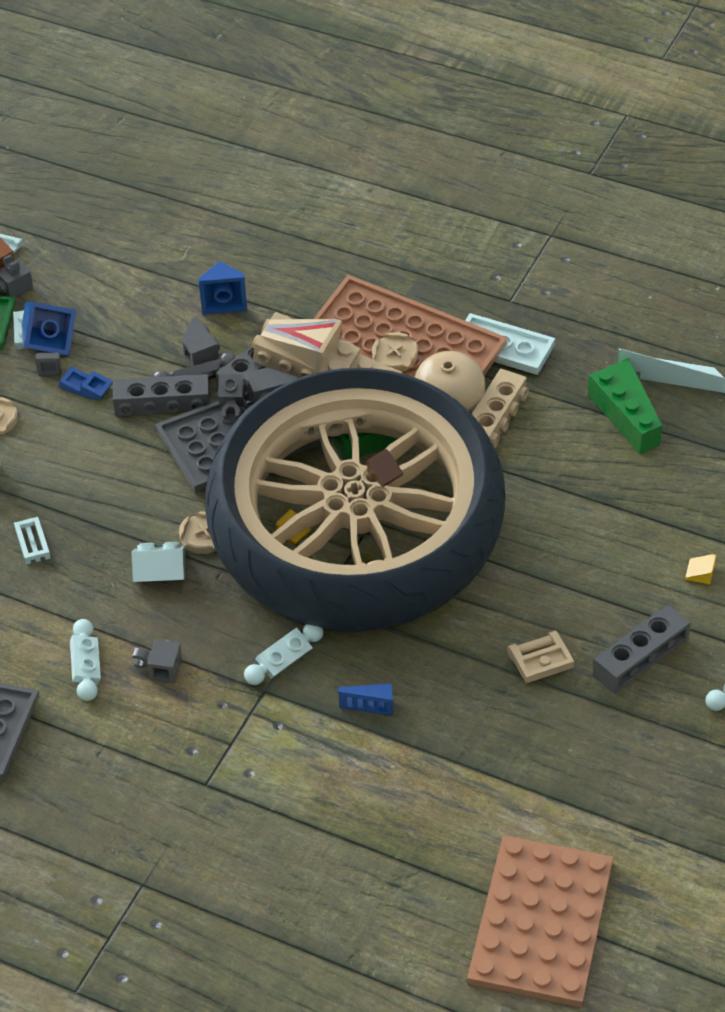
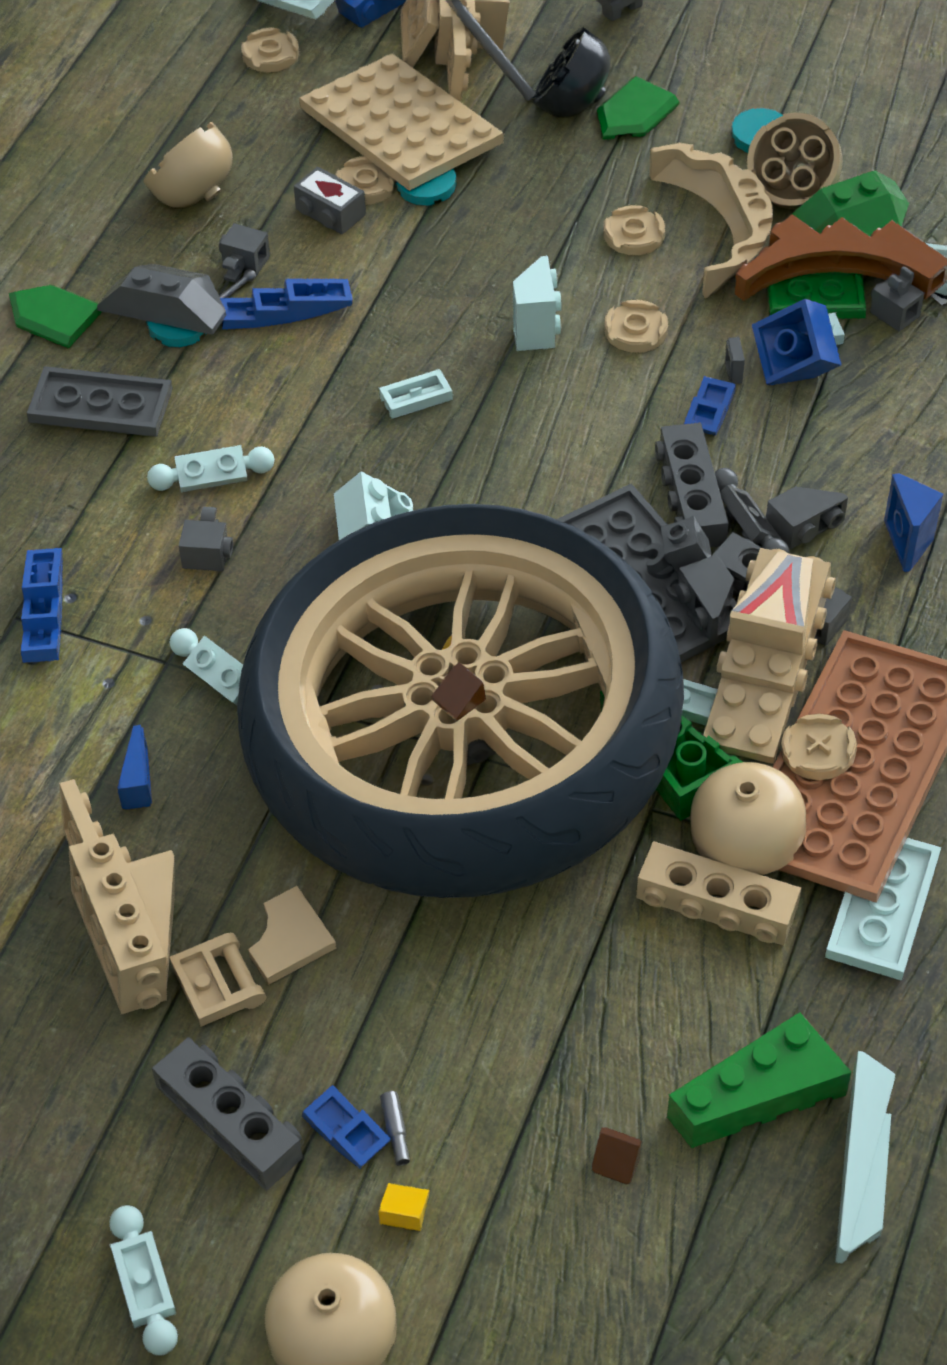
camera: 85 degrees right, 5 degrees up
none -> blue slope [21,548,63,663]
none -> tan wedge [59,779,175,1015]
none -> tan tile [248,886,336,985]
none -> blue slope [302,1085,391,1169]
none -> flat silver pin [380,1091,410,1166]
none -> reddish brown slope [592,1127,642,1184]

